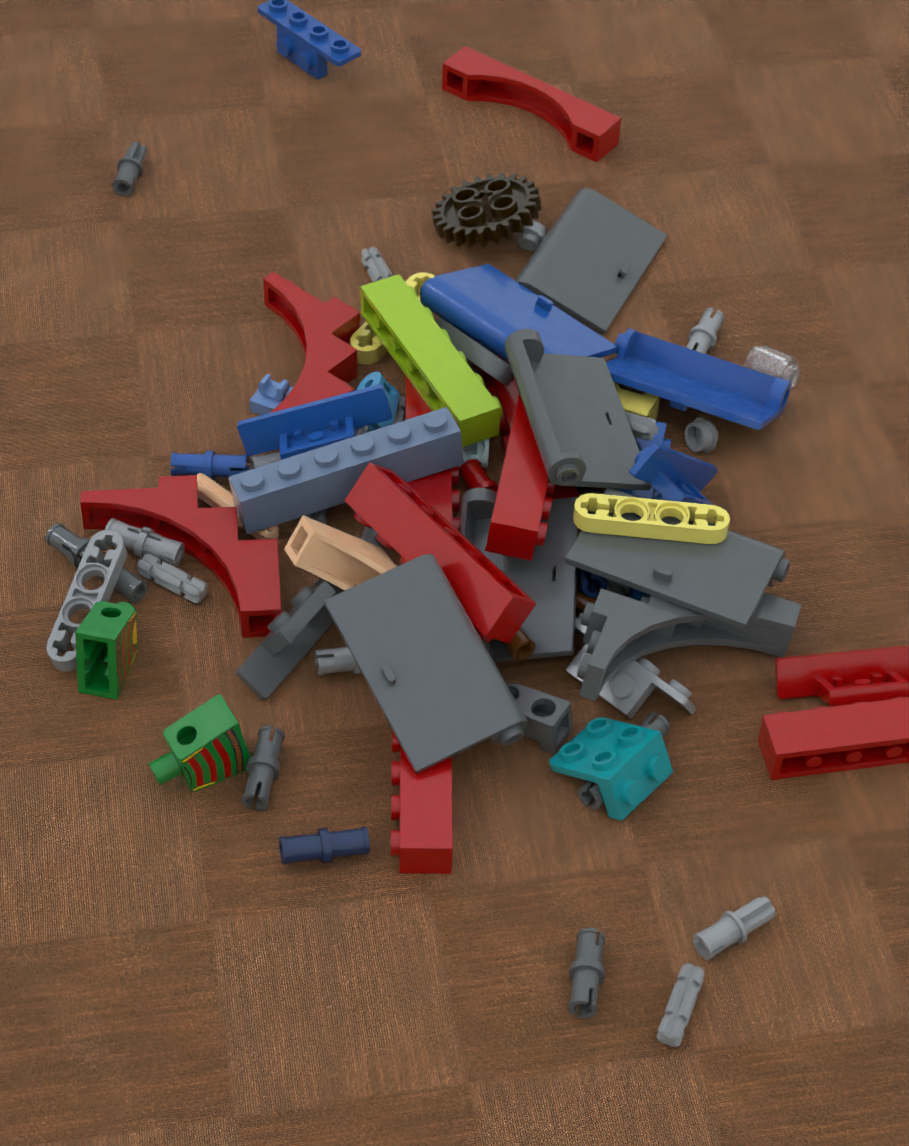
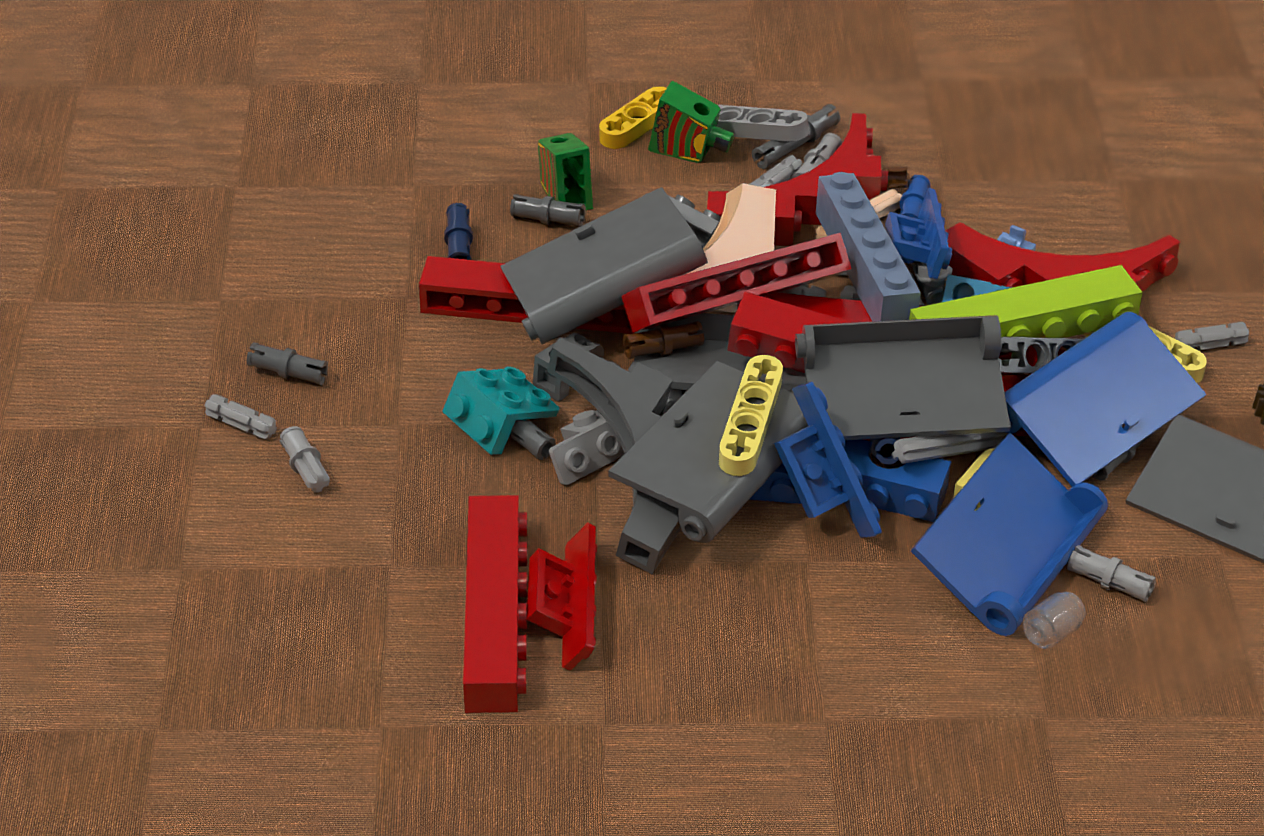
camera: 100 degrees right, 5 degrees down
none -> yellow beam [599,87,667,149]
none -> reddish brown hand [887,167,910,188]

